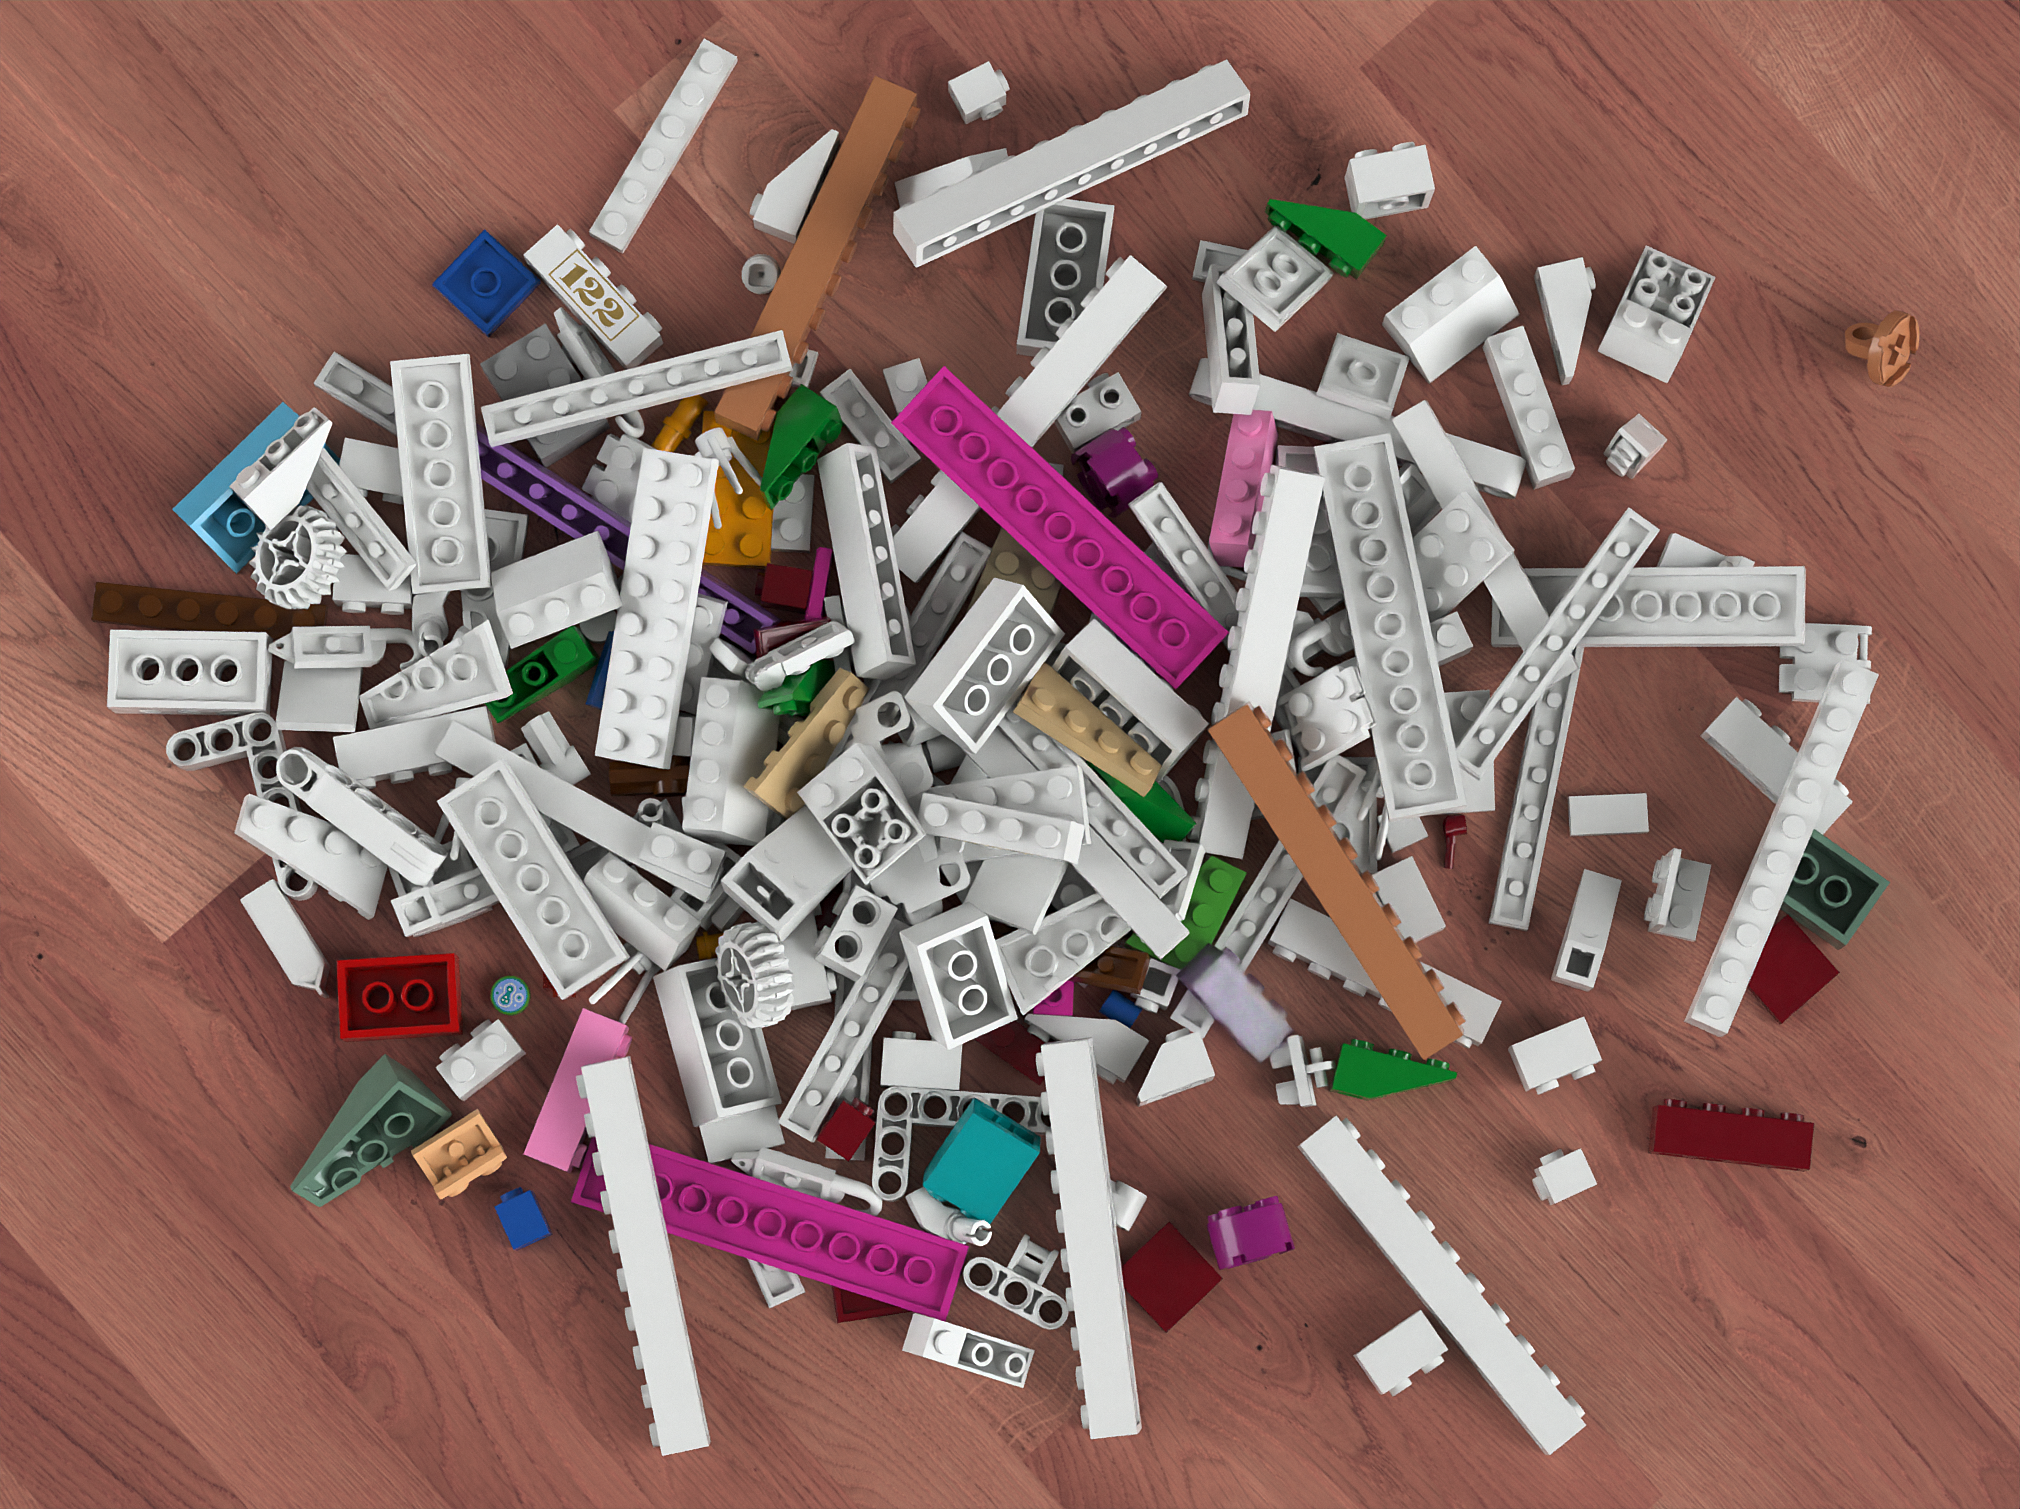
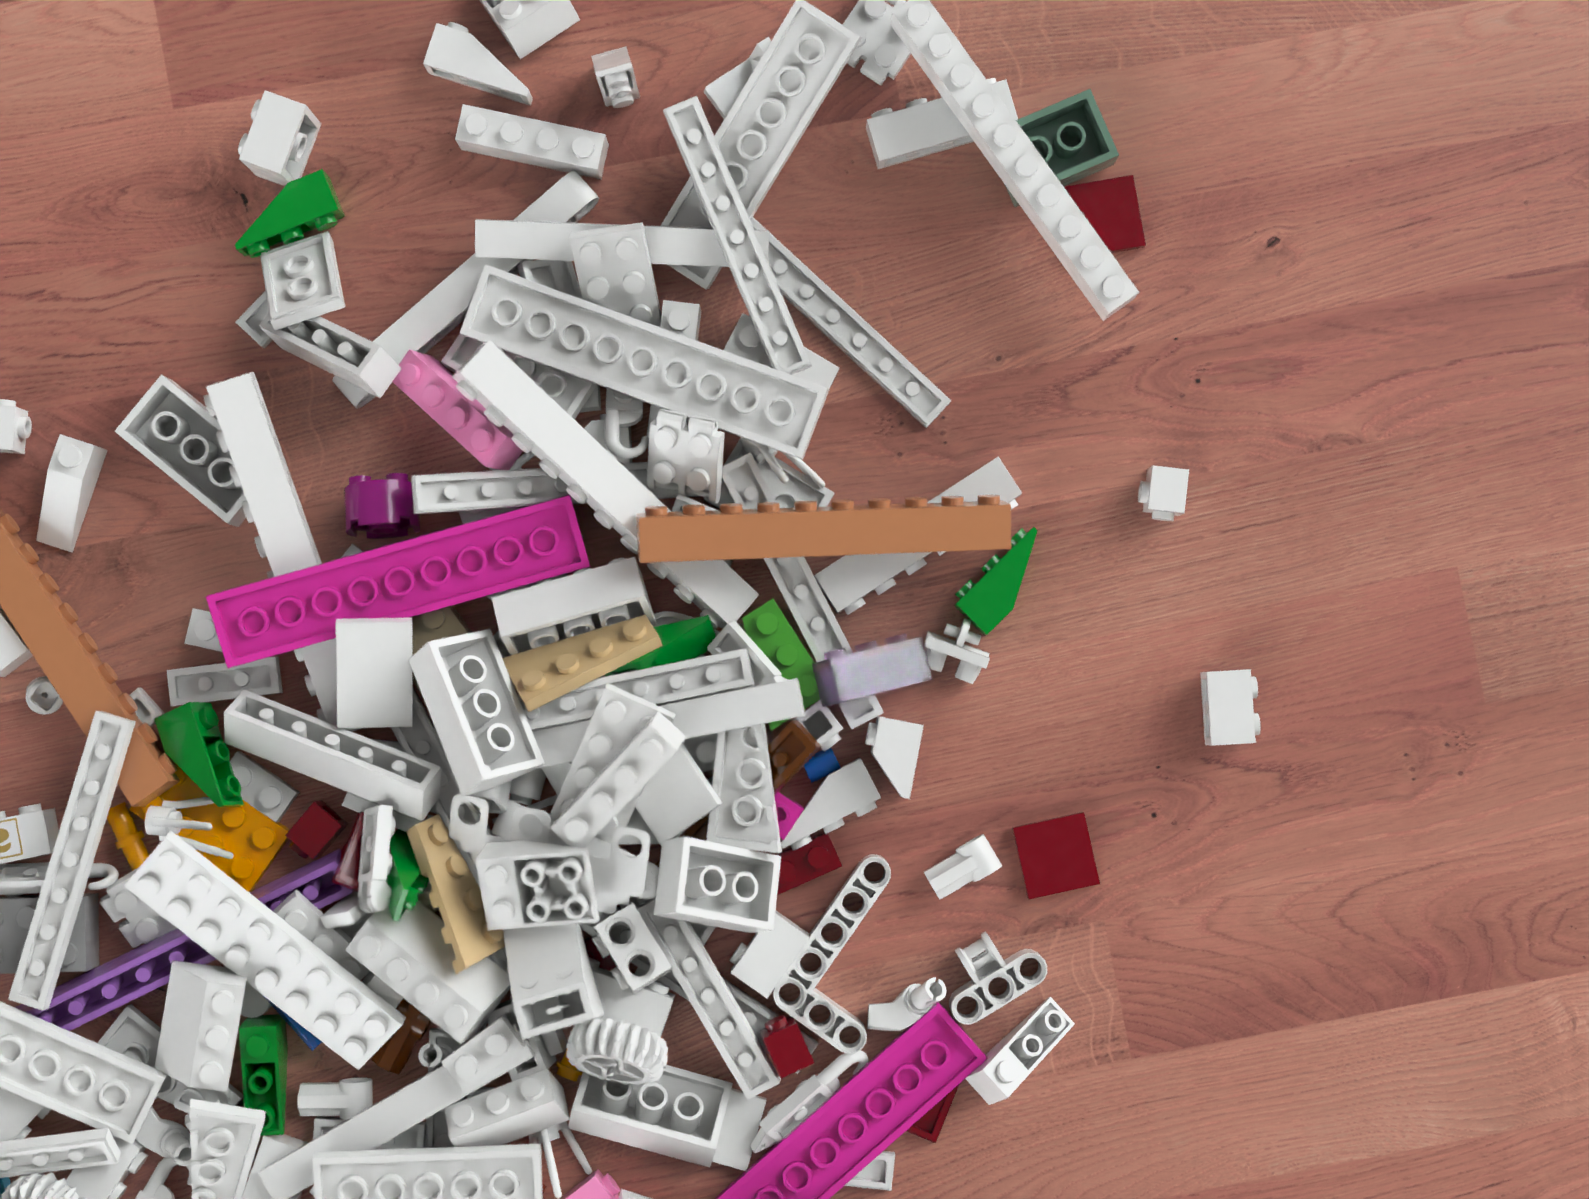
camera: 55 degrees left, 5 degrees up
dark pink tile [804,547,834,620] -> none
white brick [893,59,1250,268] -> none
teal brick [923,1097,1041,1224] -> none
white brick [1036,1037,1142,1439] -> none
white brick [1054,372,1141,454] -> none
magenta brick [1206,1196,1295,1270] -> none
white brick [1298,1116,1586,1455] -> none
white tile [1316,333,1410,420] -> none
white brick [1372,856,1446,942] -> none
white tile [1377,815,1428,853] -> none
white slope [1382,246,1520,384] -> none
dark red hand [1442,814,1467,869] -> none
white brick [1508,1017,1602,1095] -> none
white slope [1551,869,1622,992] -> none
white tile [1568,793,1649,836] -> none
white bracket [1644,848,1711,942] -> none
dark red brick [1648,1099,1814,1172] -> none
none -> white tile [336,618,412,728]

